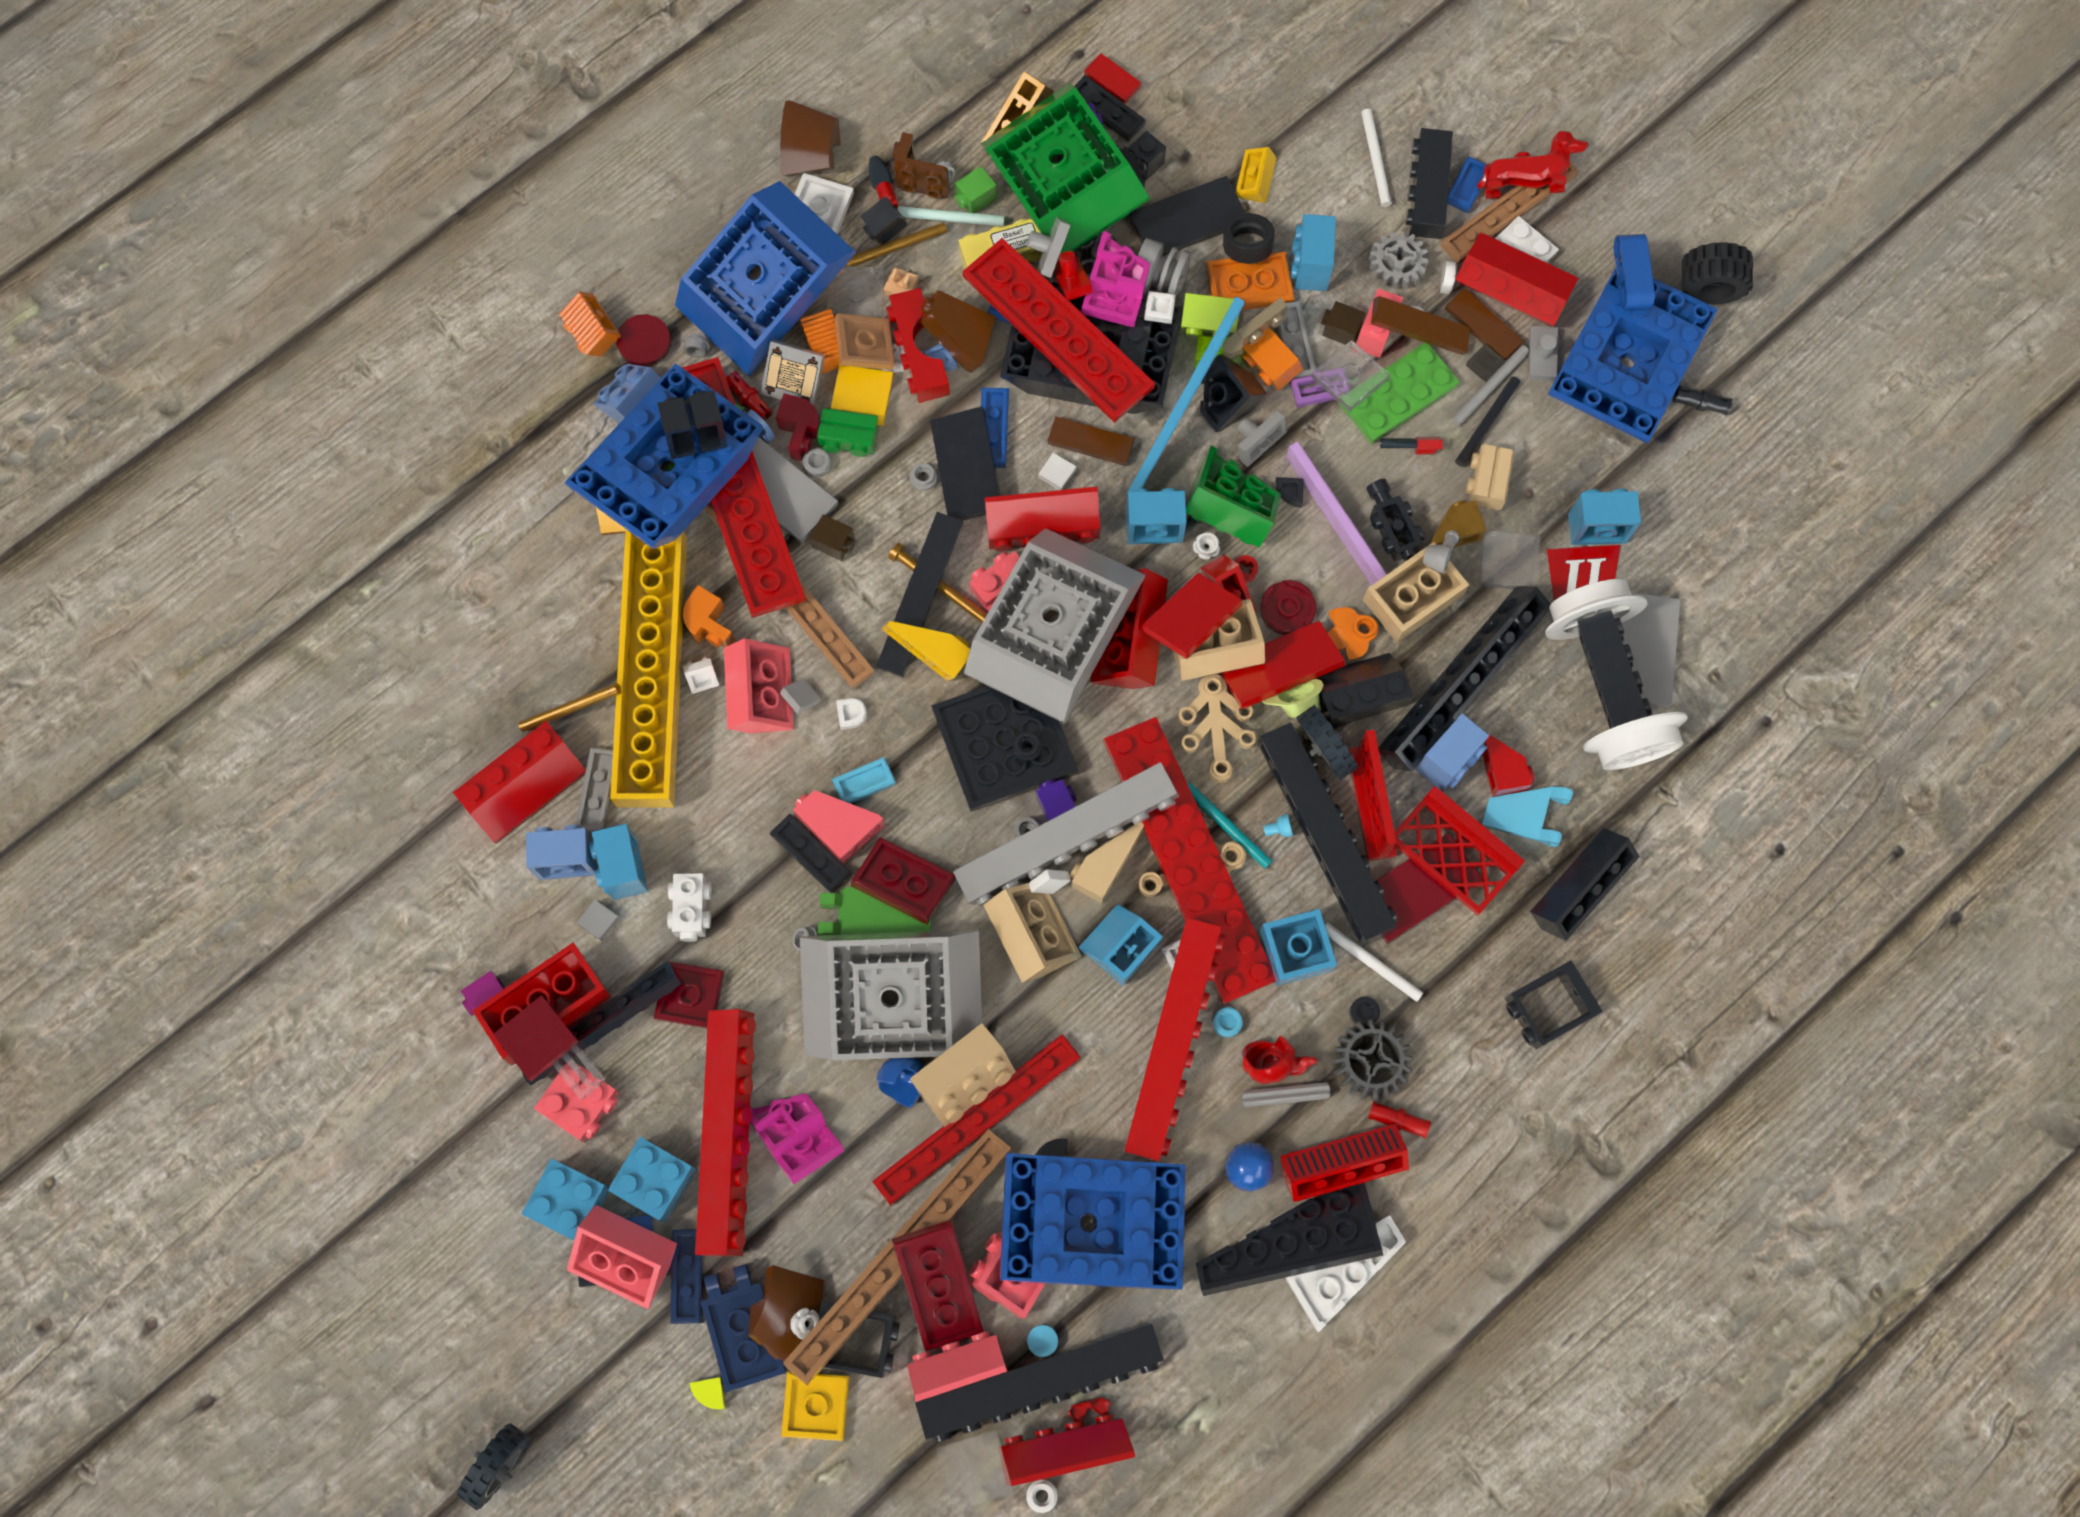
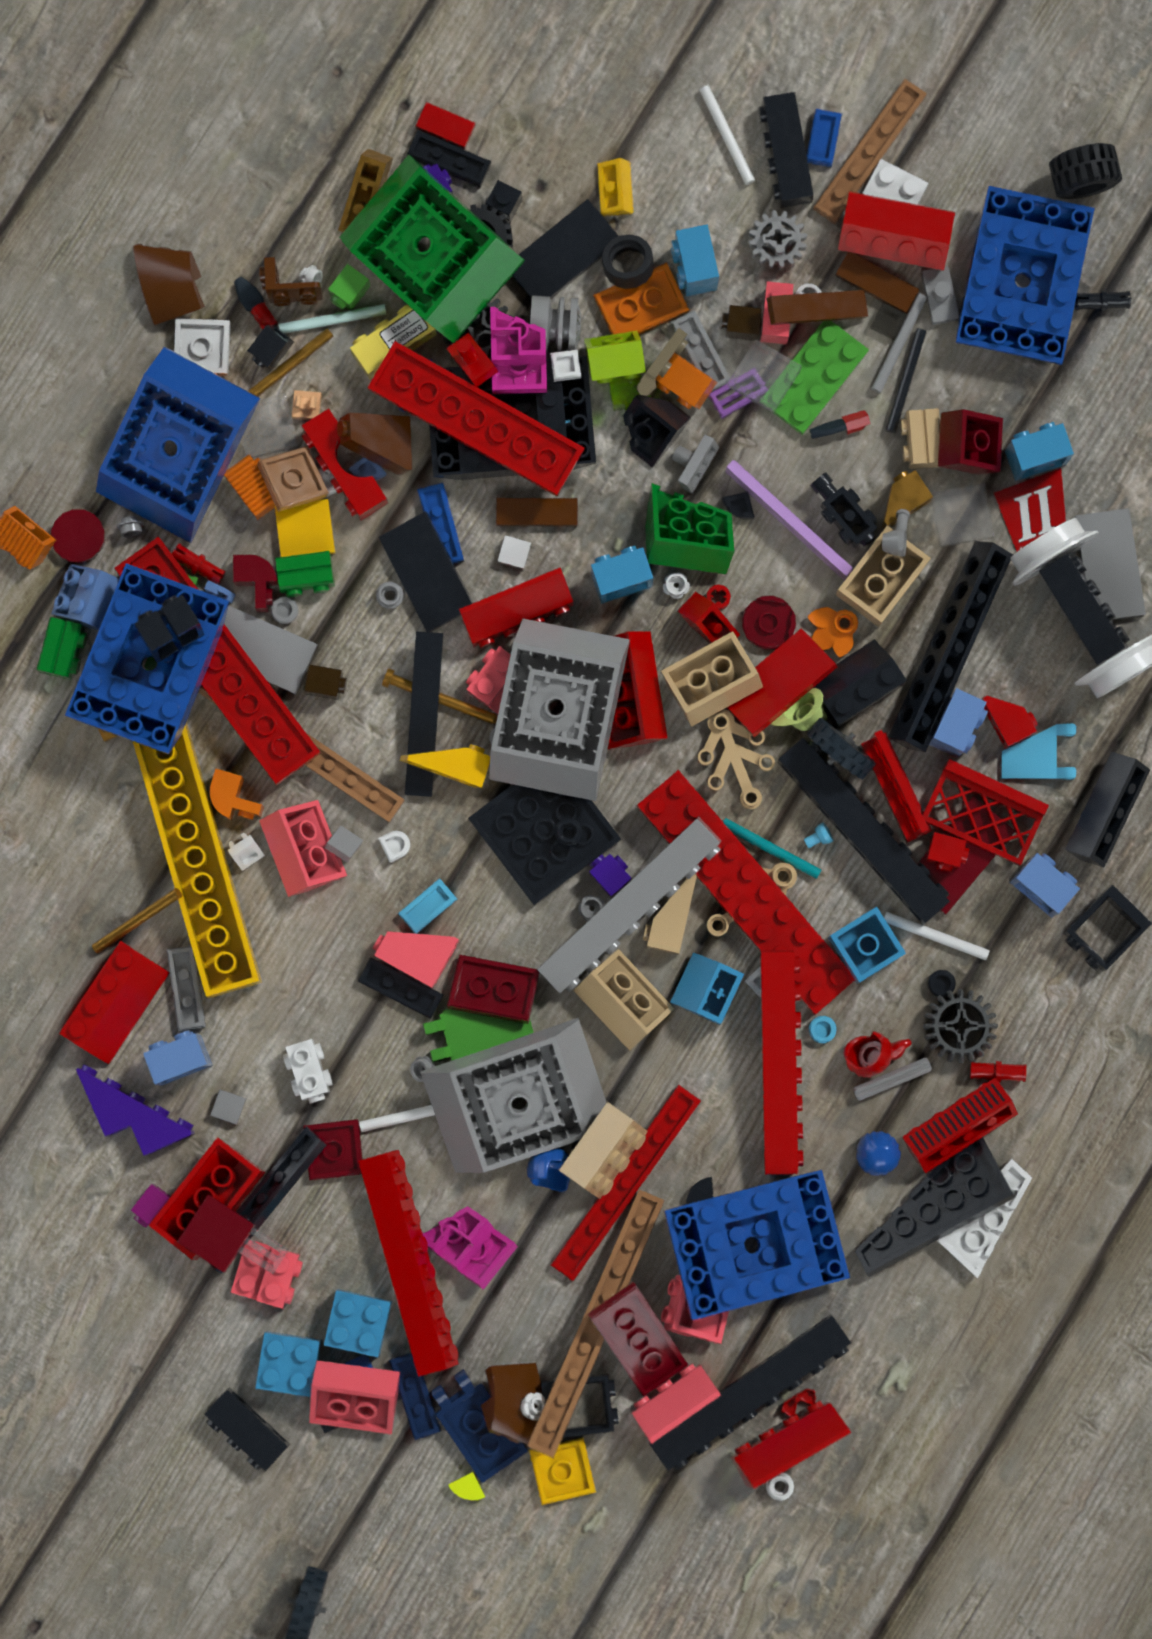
camera: 15 degrees left, 10 degrees up
dark azure brick [589,824,648,900] -> none
tile [760,340,825,407] -> none
light grey tile [1026,217,1070,278] -> none
medium azure tile [1027,1325,1058,1357] -> none
white tile [1029,869,1071,894] -> none
dark azure tile [1126,297,1245,497] -> none
red tile [1142,573,1242,659] -> none
white tile [1440,261,1457,294] -> none
red animal [1477,131,1589,199] -> none
blue beam [1614,234,1655,310] -> none
none -> green brick [36,617,88,680]
none -> dark purple slope [76,1064,195,1156]
none -> black brick [204,1388,291,1472]
none -> white bar [359,1105,435,1132]
none -> red brick [925,832,969,872]
none -> dark red brick [938,409,1003,475]
none -> medium blue brick [1009,853,1080,918]

